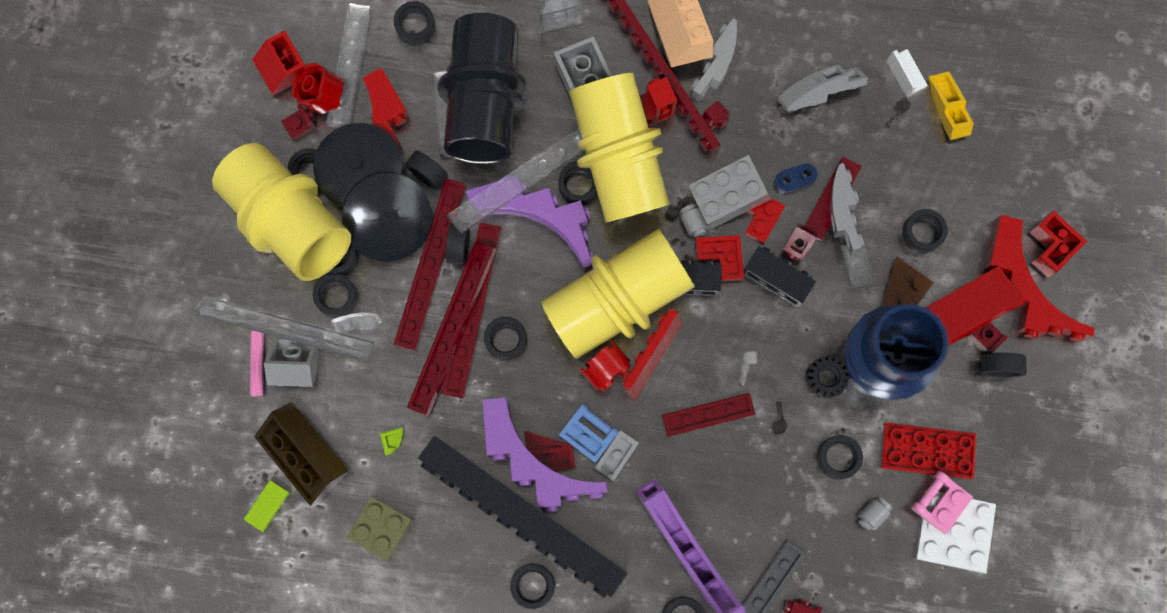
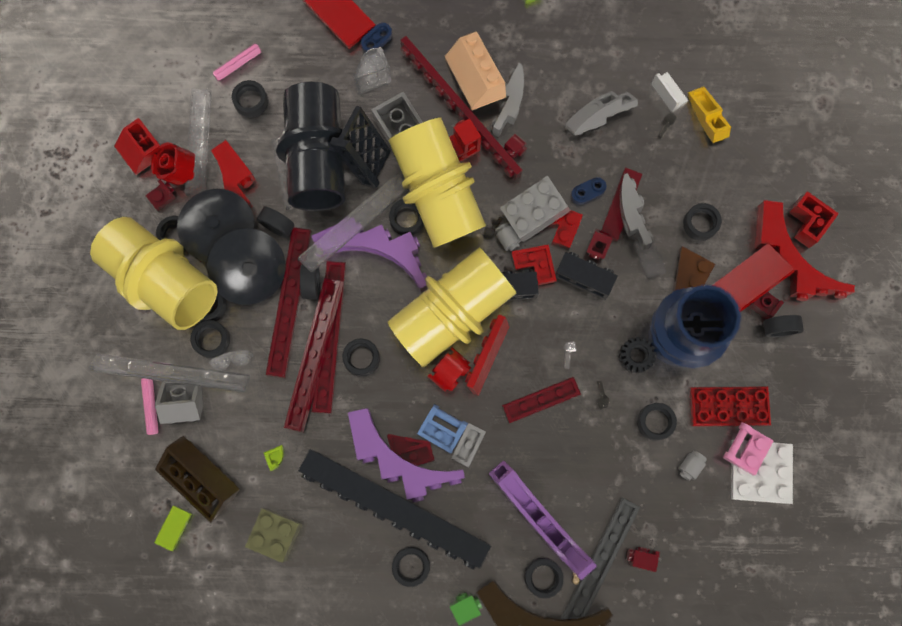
camera: 10 degrees left, 0 degrees up
none -> black fence [330,106,391,189]

